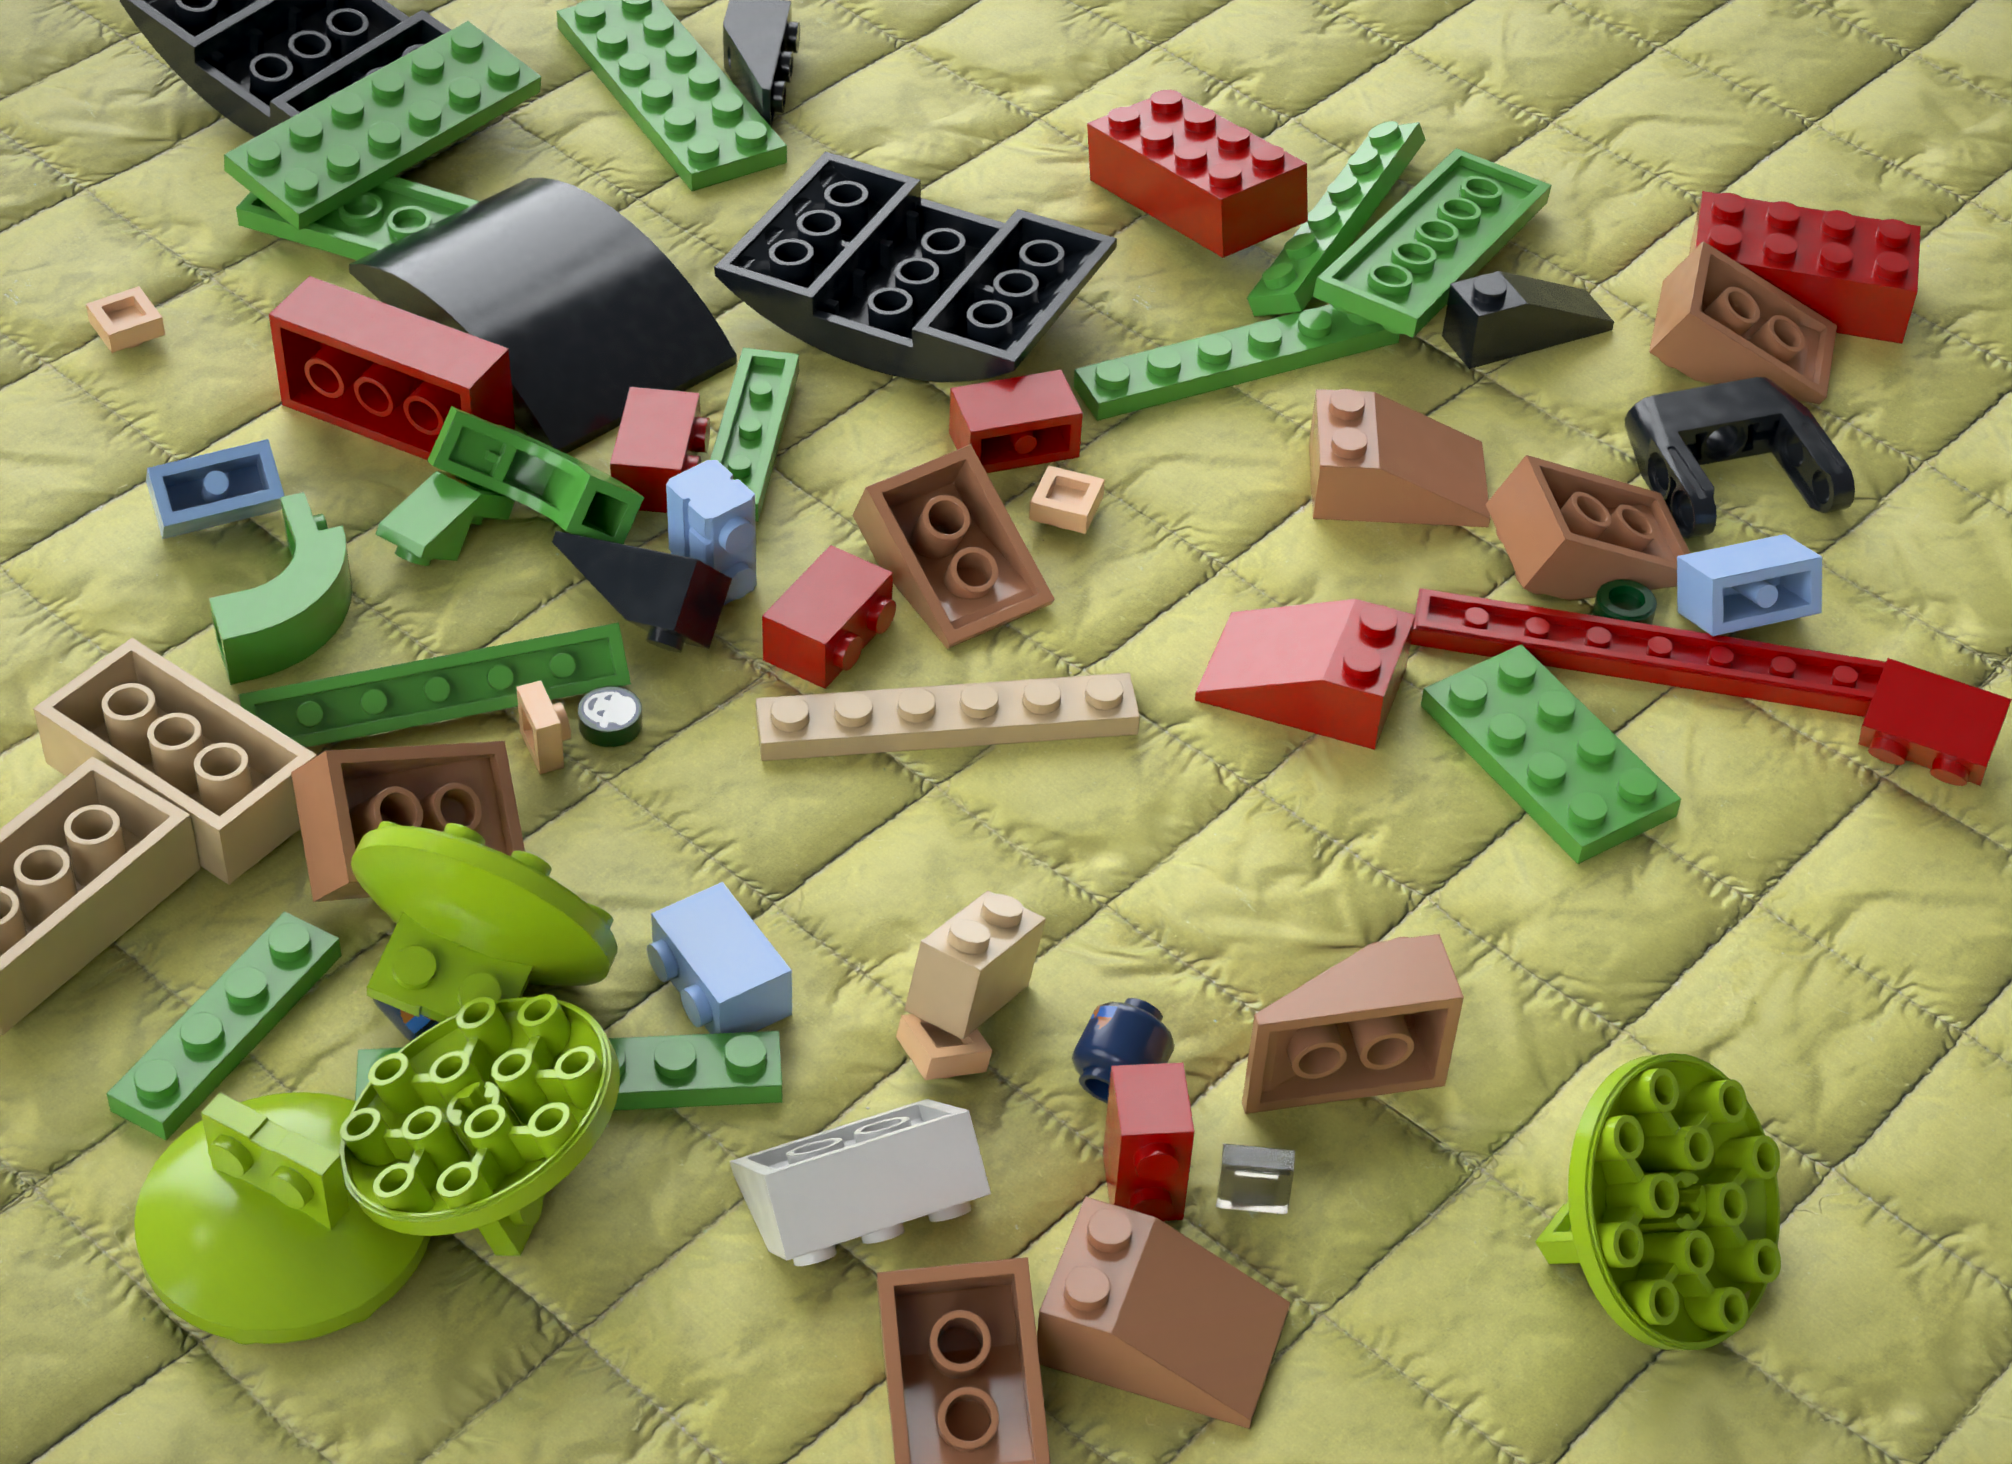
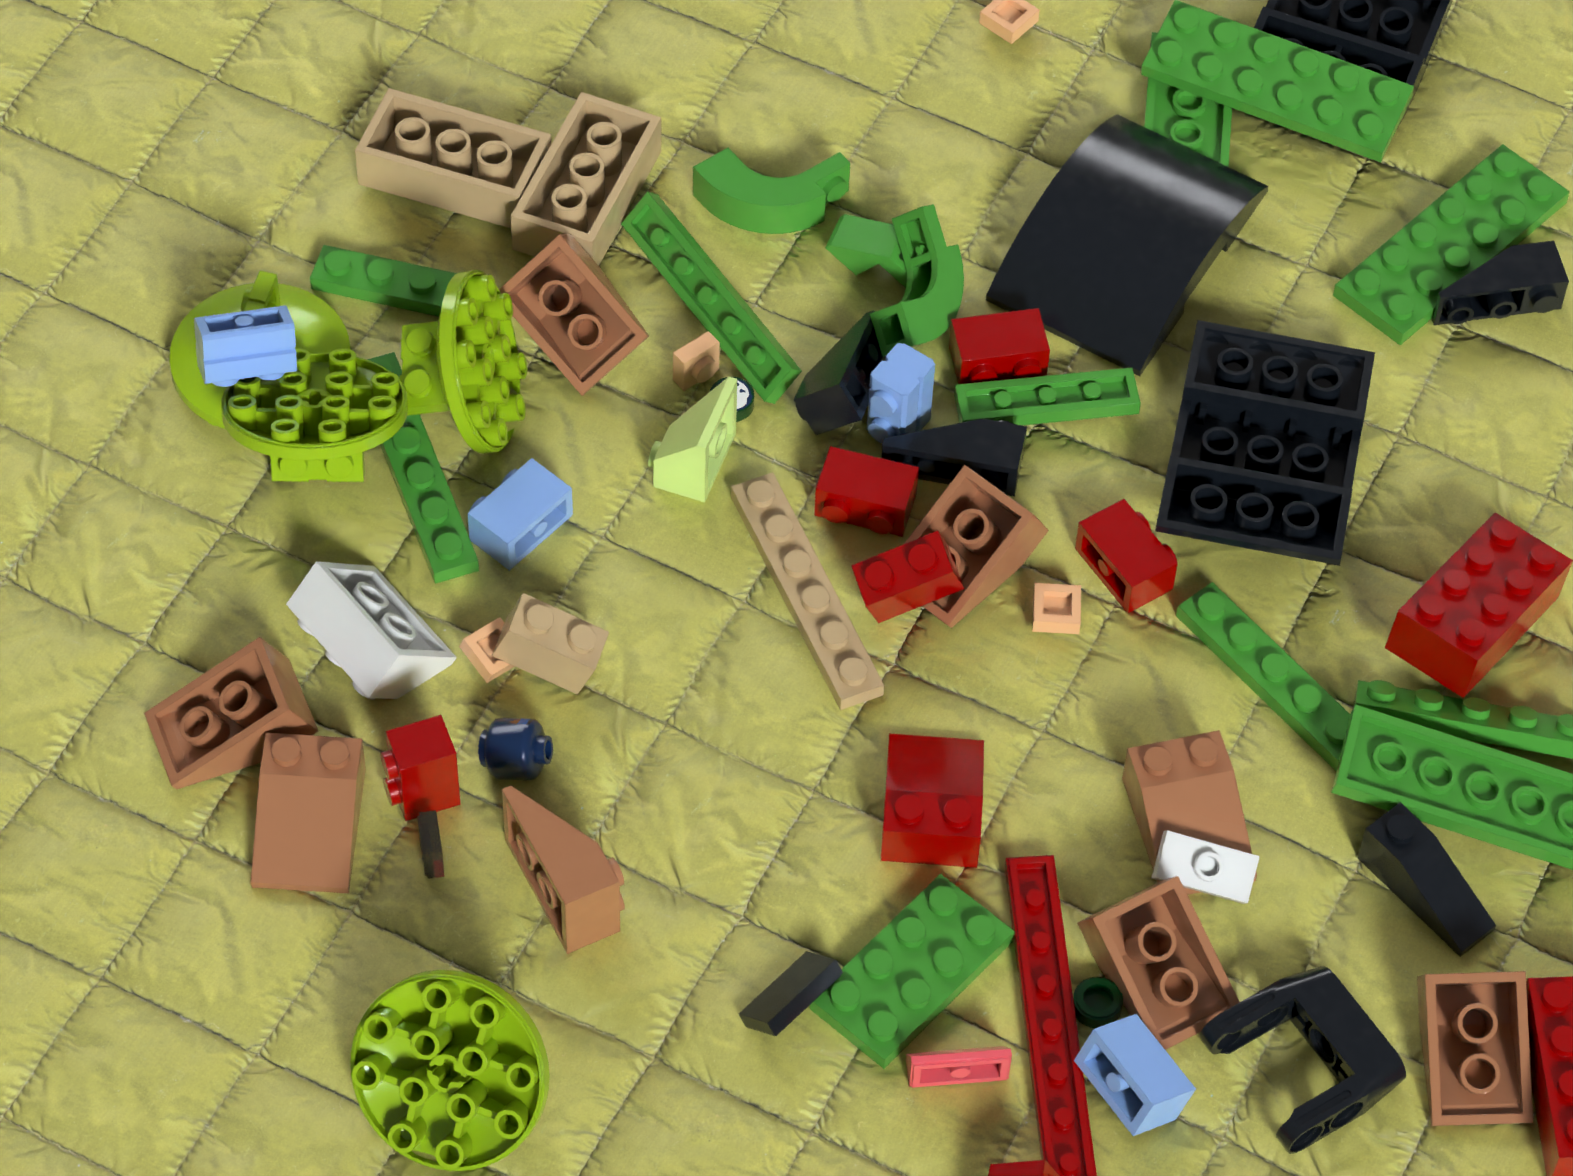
camera: 75 degrees right, 10 degrees up
light blue brick [146,439,285,539] -> none
red brick [269,276,515,460] -> none
none -> light blue brick [194,305,297,387]
none -> yellowish green slope [648,376,737,503]
none -> black tile [739,951,843,1036]
none -> red brick [851,531,965,623]
none -> black slope [881,418,1027,497]
none -> coral slope [905,1046,1012,1088]
none -> white plate [1152,830,1260,904]

